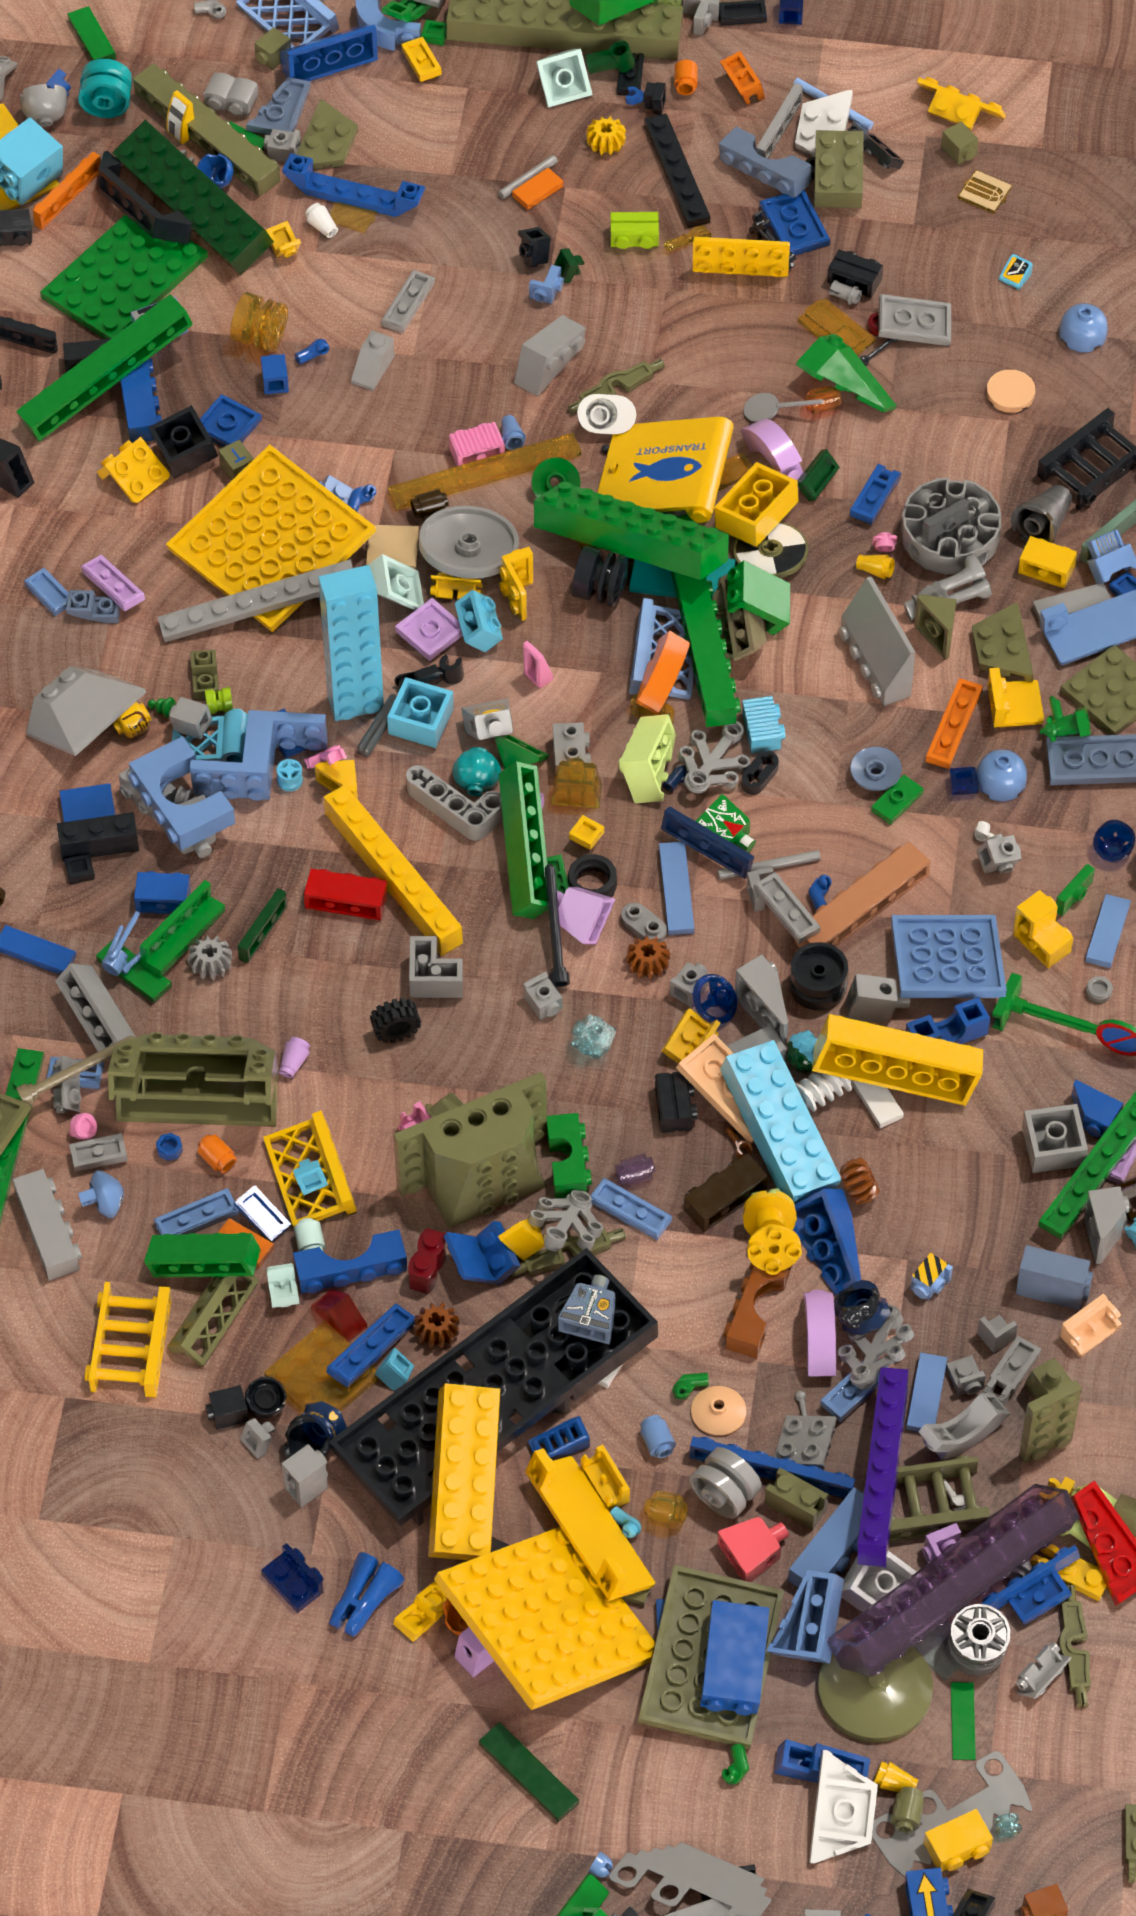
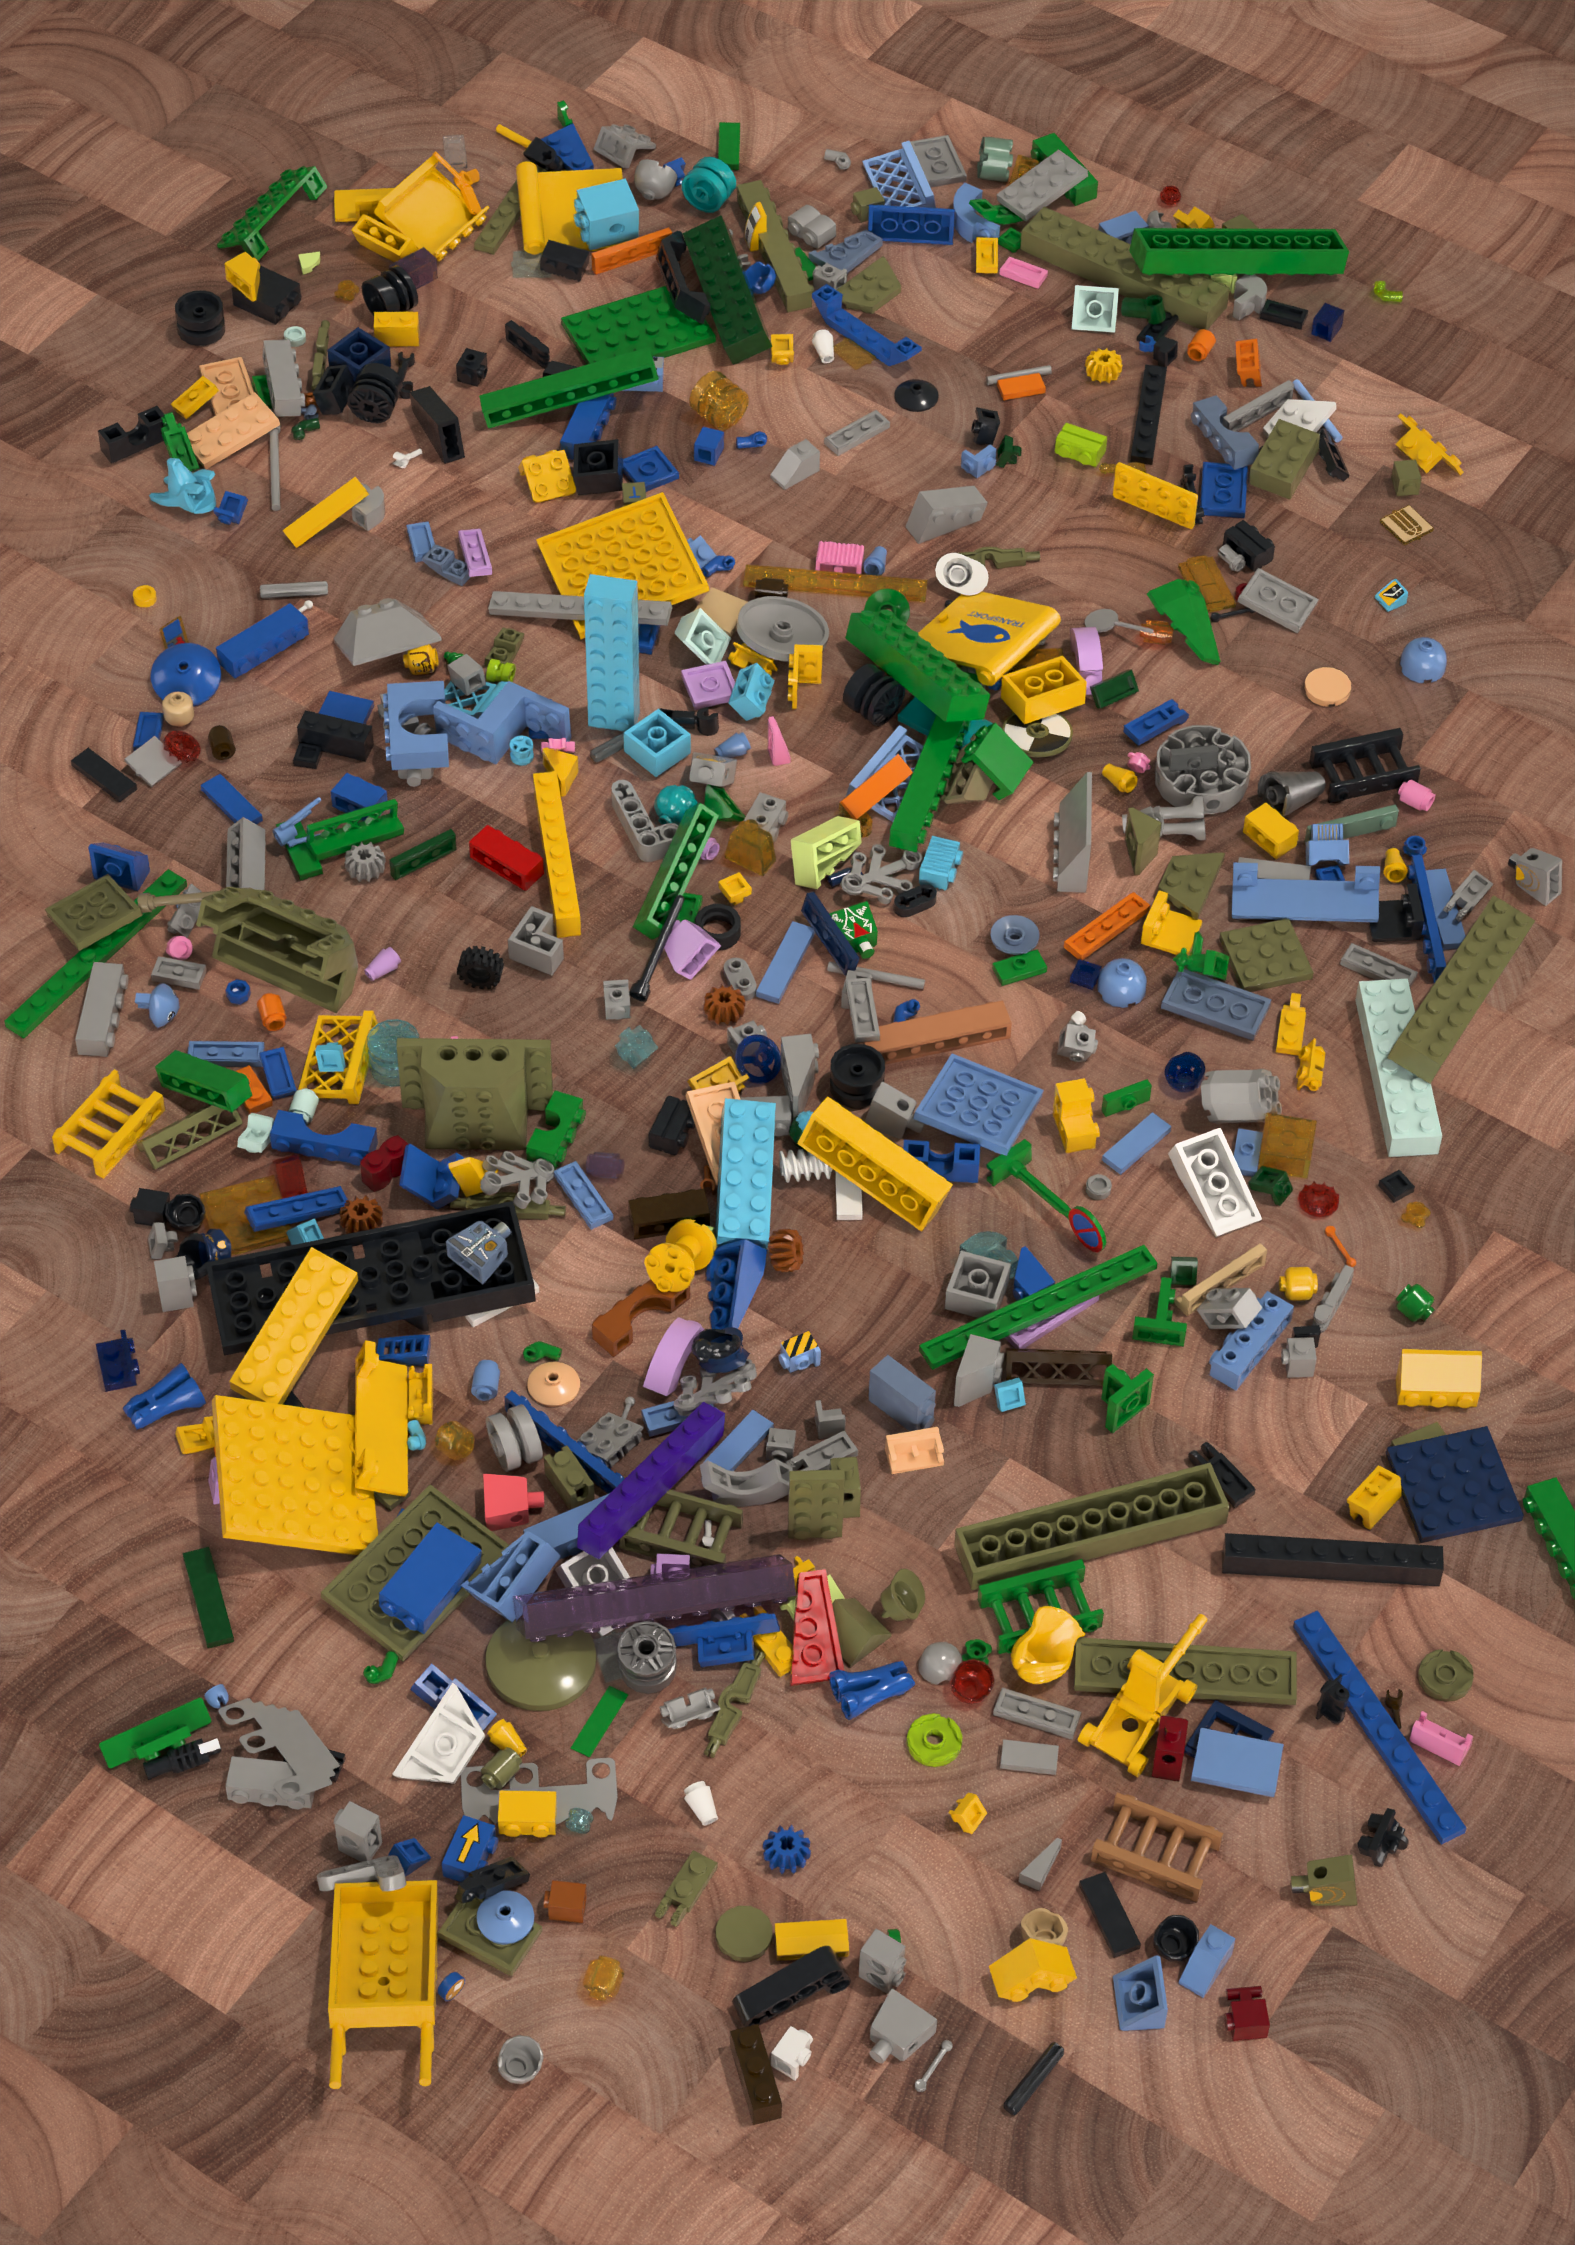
camera: 25 degrees right, 5 degrees down
none -> clear light blue wheel [367,1019,419,1087]
none -> white cone [684,1781,718,1826]
none -> medium blue cone [714,732,751,758]
none -> black dish [895,379,939,412]
none -> clear light blue brick [959,1231,1018,1280]
none -> bright pink tile [1000,257,1048,289]

